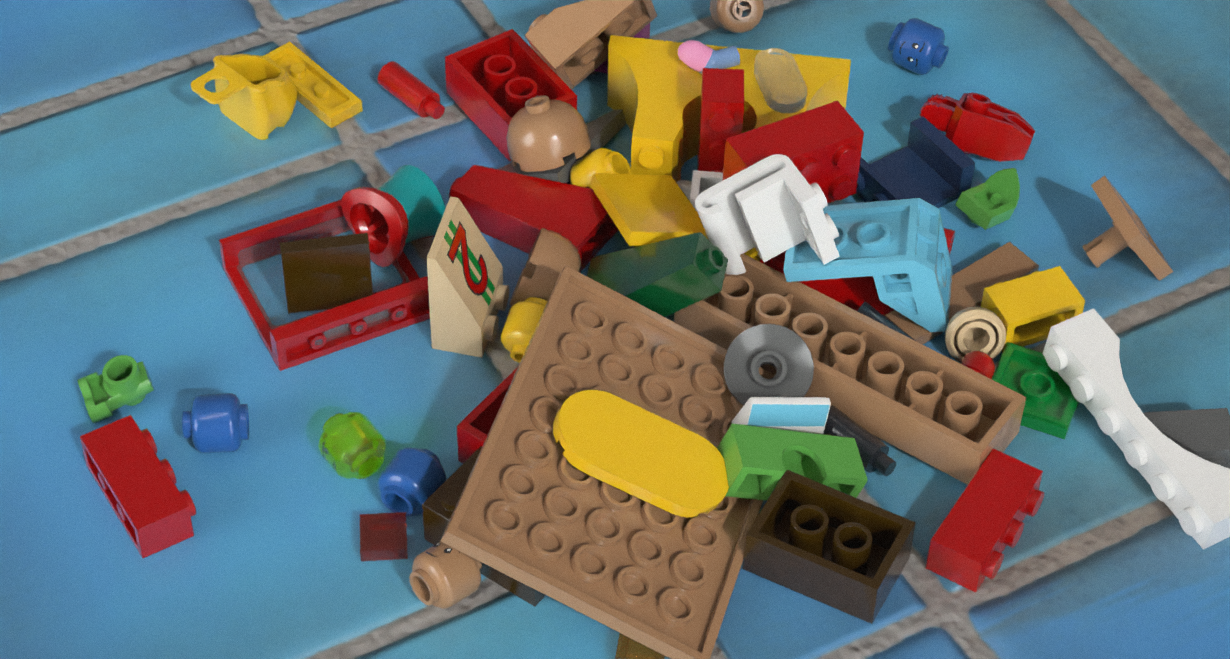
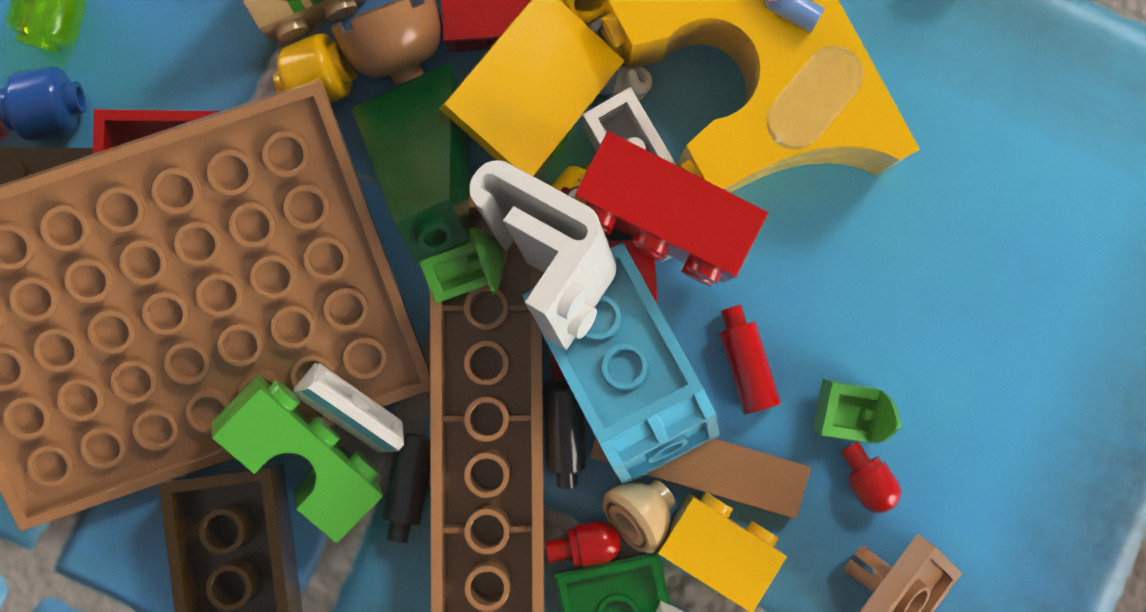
camera: 50 degrees right, 40 degrees up
yellow tile [553,390,729,518] -> none
red brick [697,68,744,173] -> none
dark grey dish [723,324,814,406] -> none
dark blue panel [856,116,975,208] -> none
blue head [888,18,949,75] -> none
red hinge [920,92,1035,161] -> none
none -> bright green plate [419,228,503,303]
none -> red cylinder [840,441,901,513]

